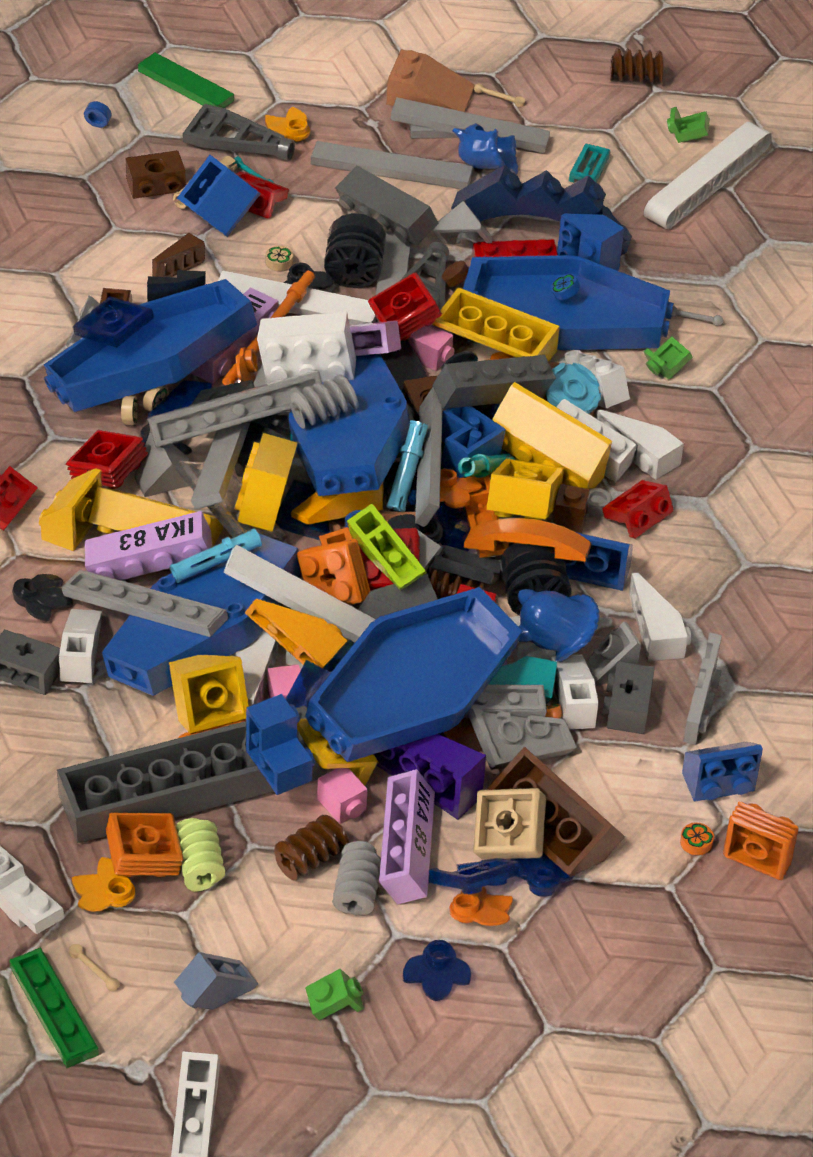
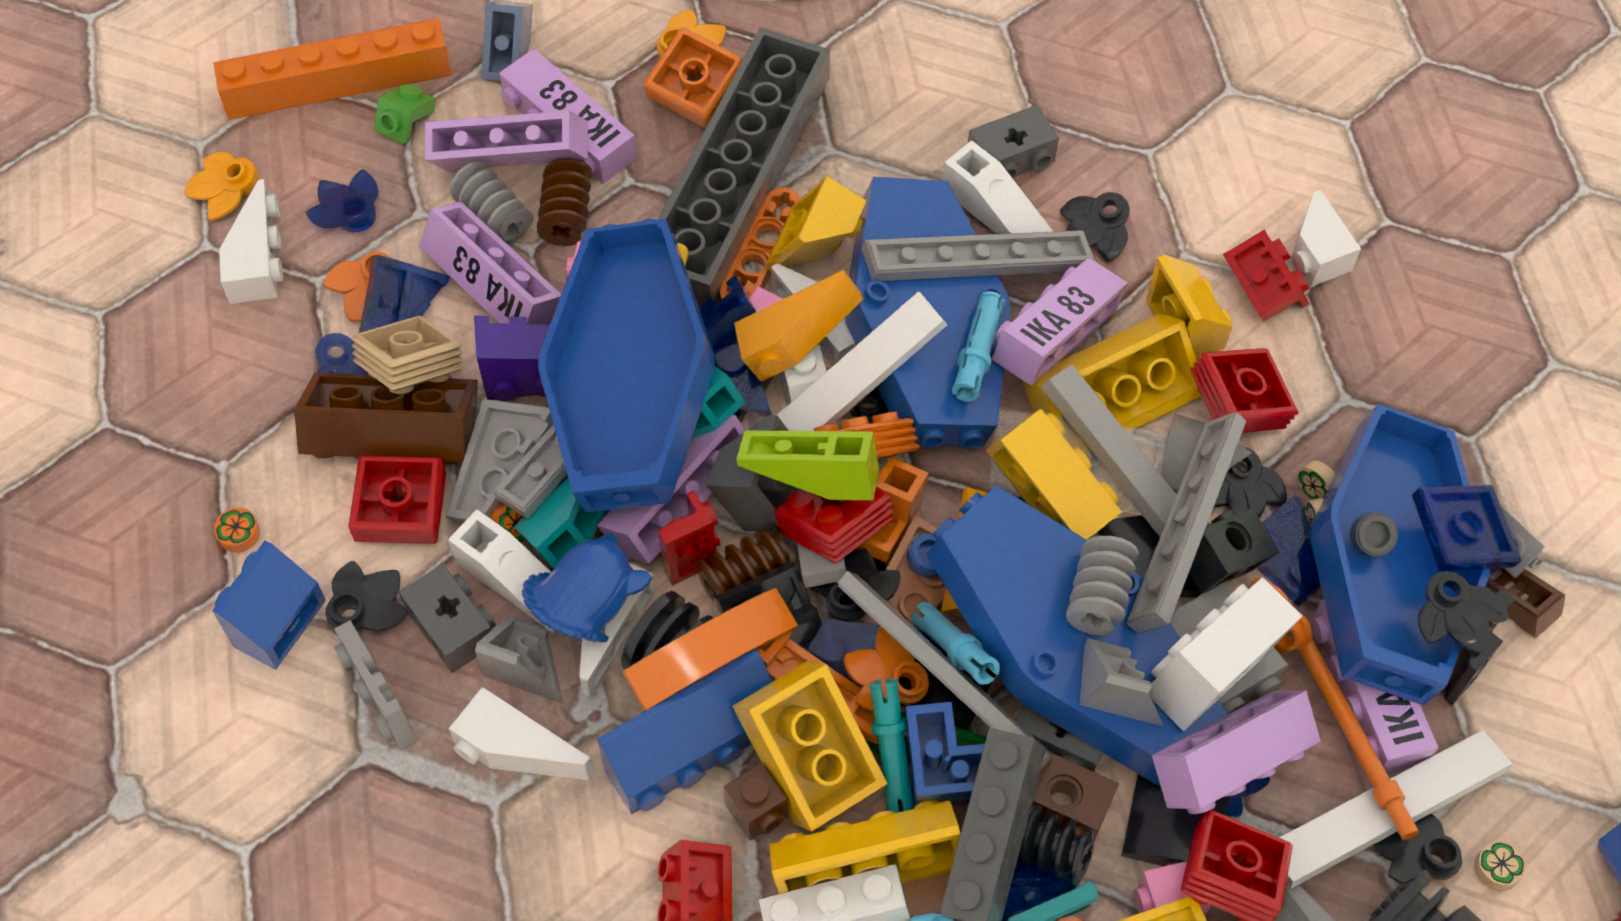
camera: 135 degrees right, 15 degrees up
reddish brown slope [152,233,205,277] -> none
yellowish green piece [176,818,225,892] -> none
blue brick [246,694,315,795] -> none
light grey tile [587,488,612,516] -> none
orange brick [723,802,799,880] -> none
none -> light orange plate [184,152,259,221]
none -> orange brick [213,18,452,120]
none -> white slope [219,179,283,304]
none -> black plate [325,560,408,632]
none -> red brick [348,455,446,544]
none -> lavender brick [425,110,588,170]
none -> lavender brick [499,48,637,184]
none -> light grey slope [1079,638,1164,727]
none -> dark grey tile [1350,513,1398,556]
none -> black plate [1418,571,1508,654]

